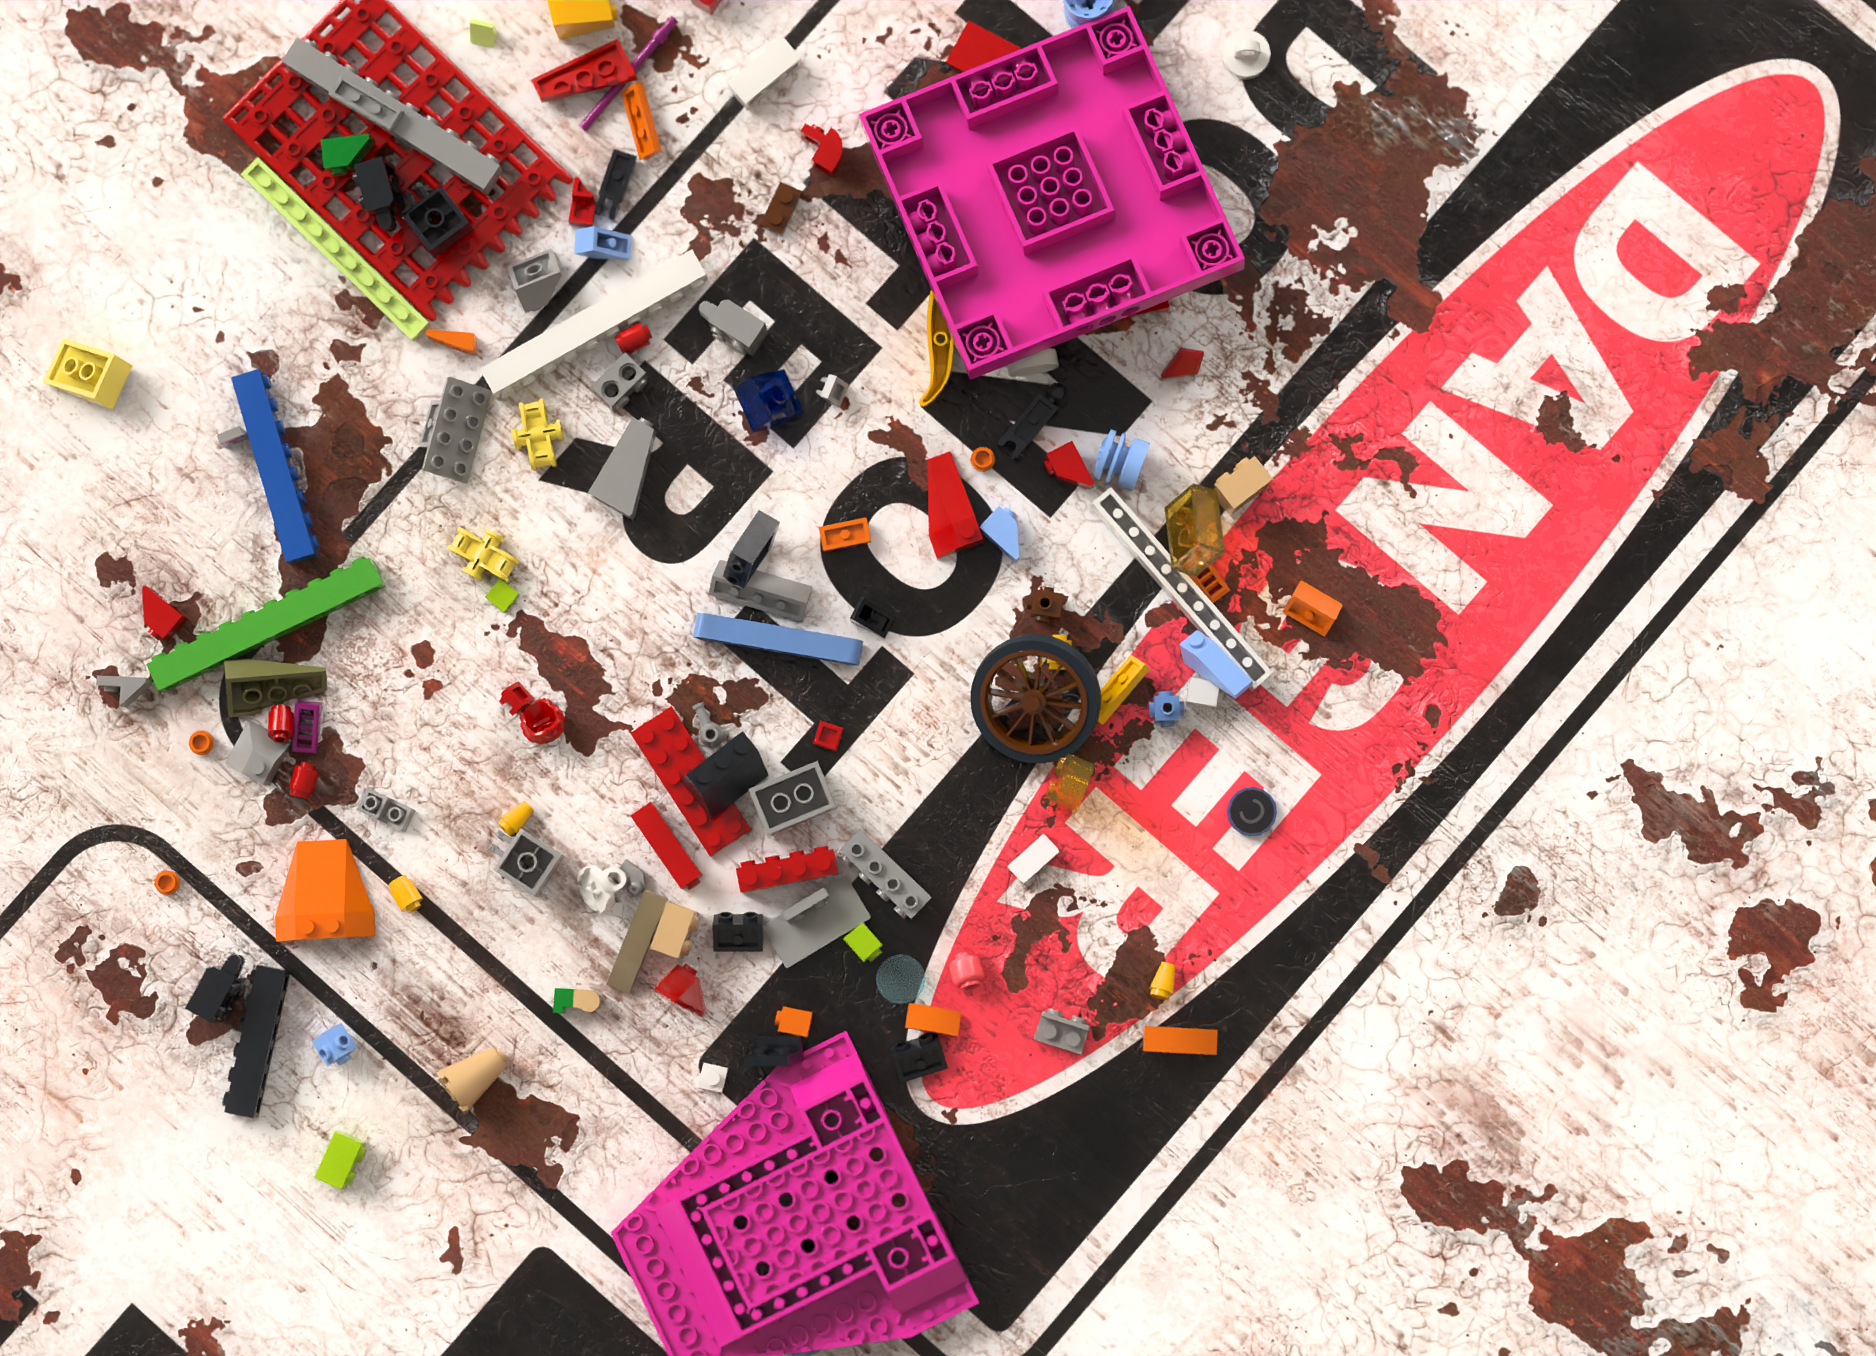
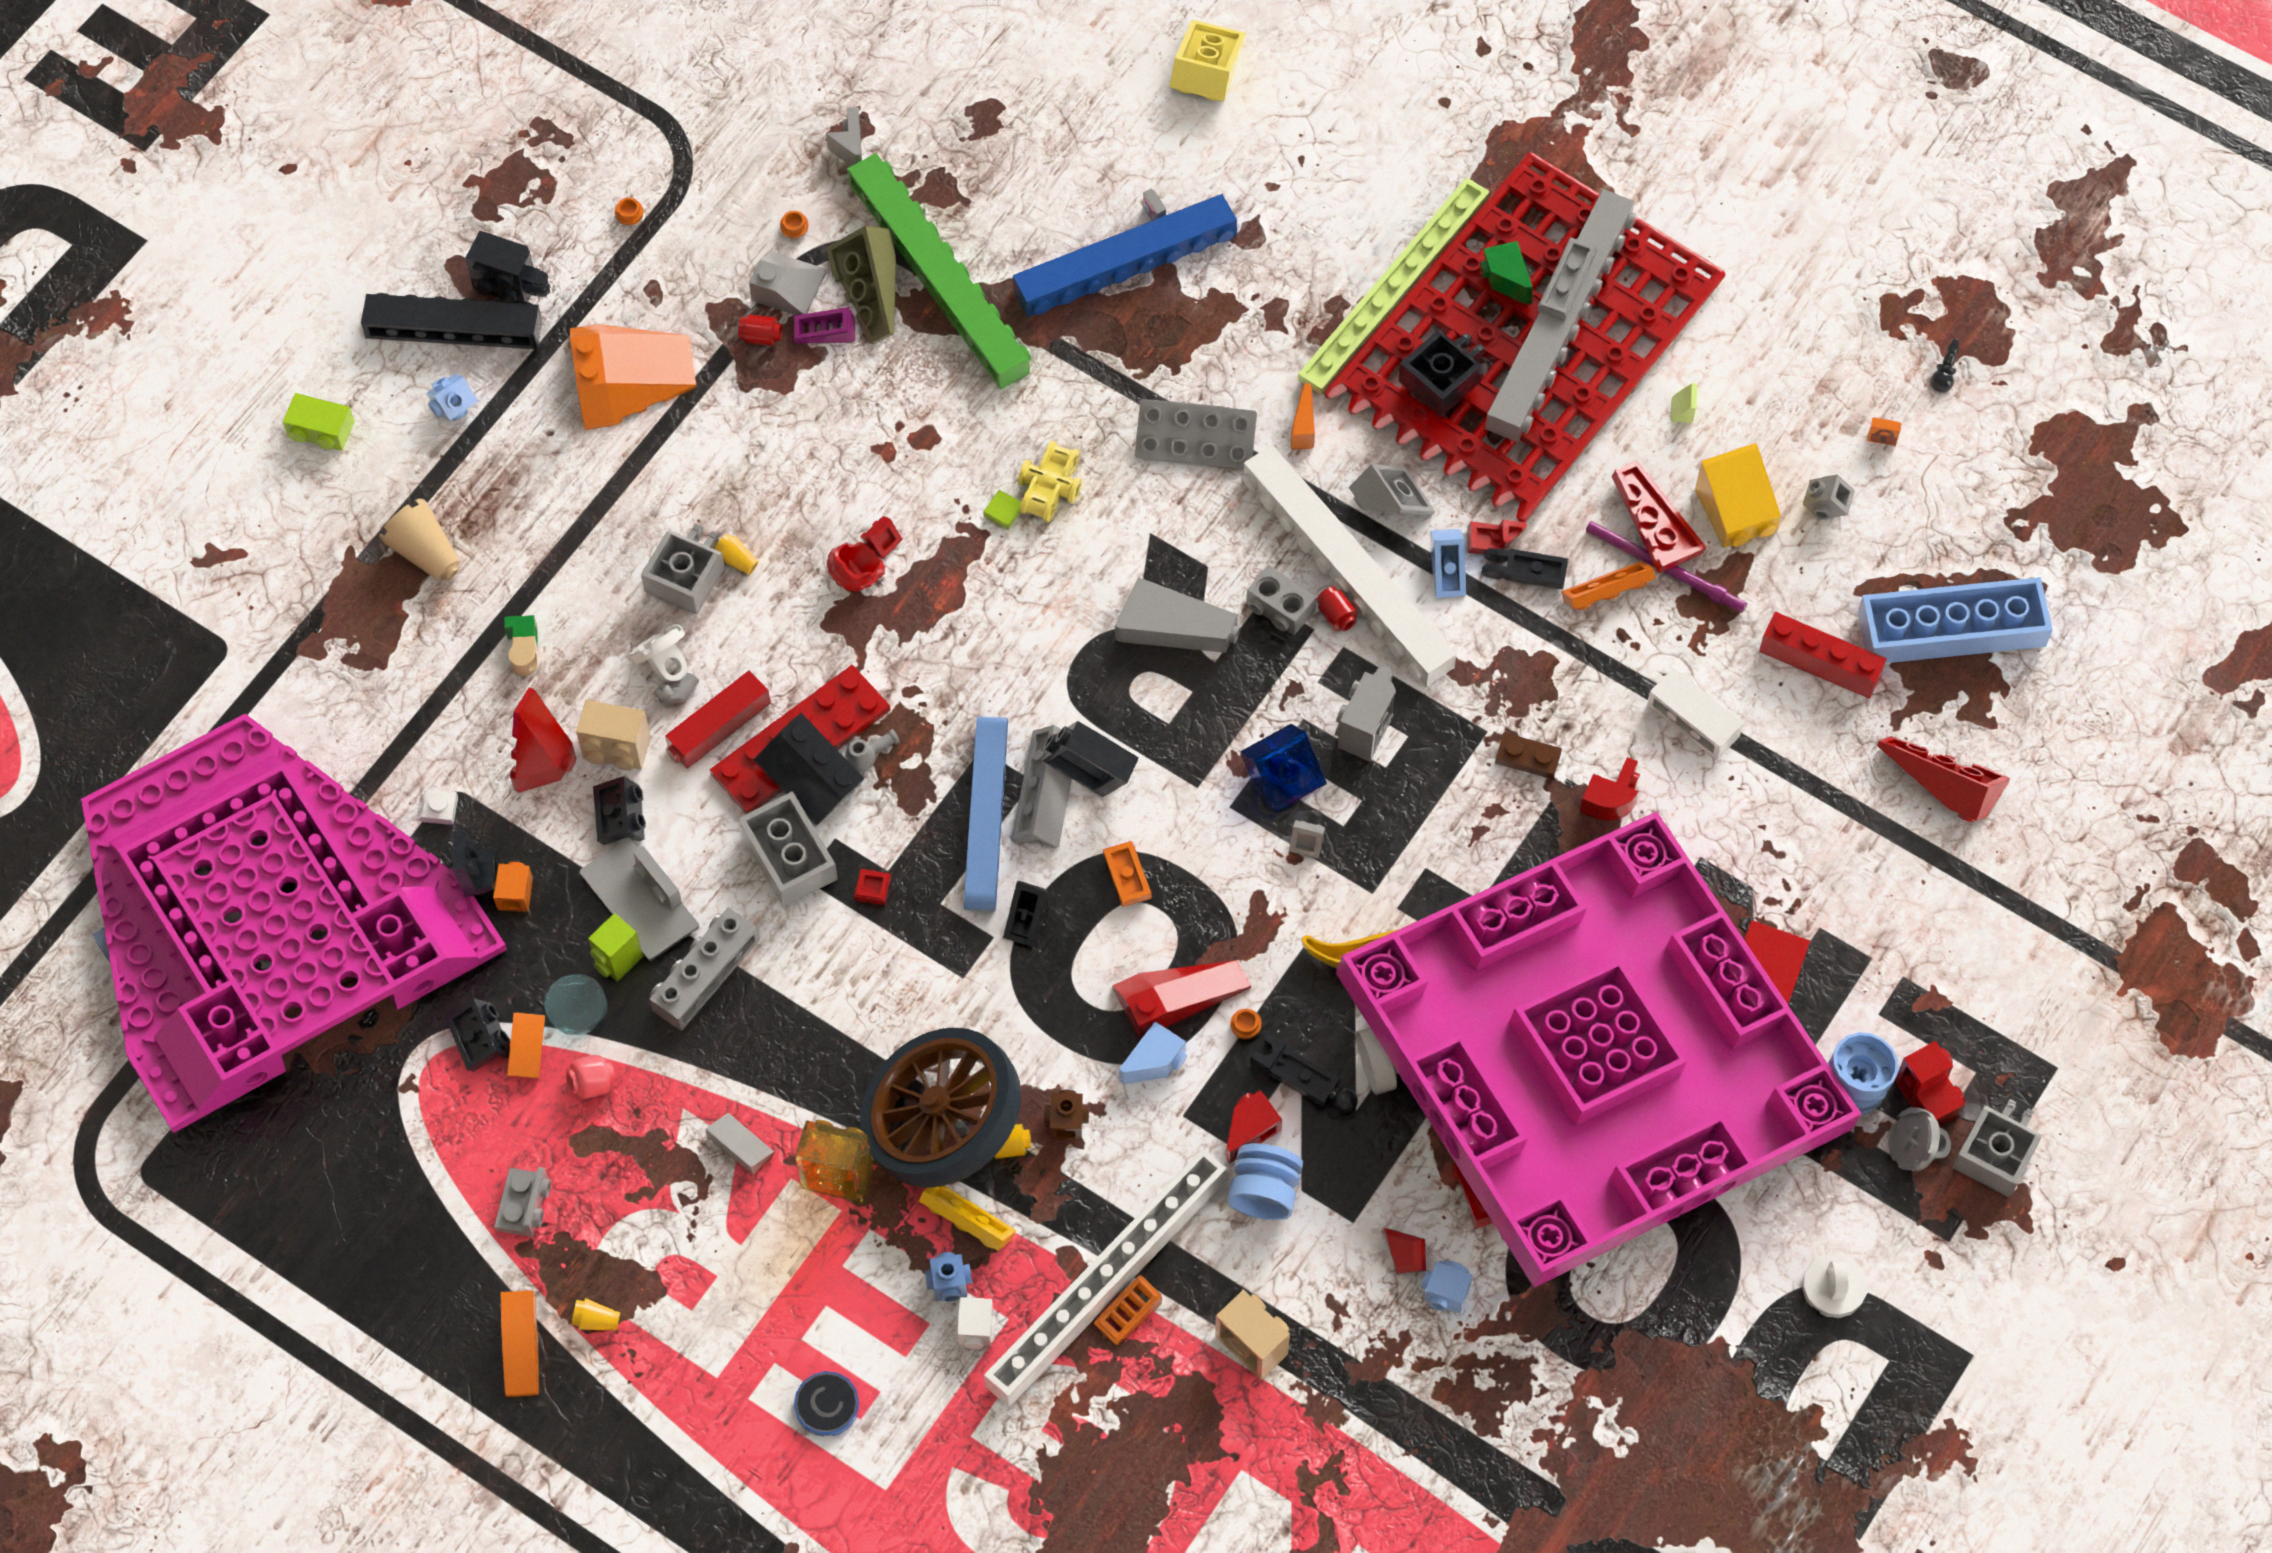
camera: 80 degrees right, 20 degrees down
red slope [142,585,188,641] -> none
red brick [268,704,294,743] -> none
black hinge [353,156,406,233] -> none
light grey slope [357,788,416,832] -> none
yellow brick [388,875,423,913] -> none
light yellow axle [512,398,564,471] -> none
dark tan slope [606,889,668,994] -> none
red brick [736,846,839,894] -> none
clear yellow brick [1164,483,1225,577] -> none
light blue slope [1179,630,1253,699] -> none
orange panel [1282,581,1343,637] -> none
none -> light blue brick [1421,1260,1473,1314]

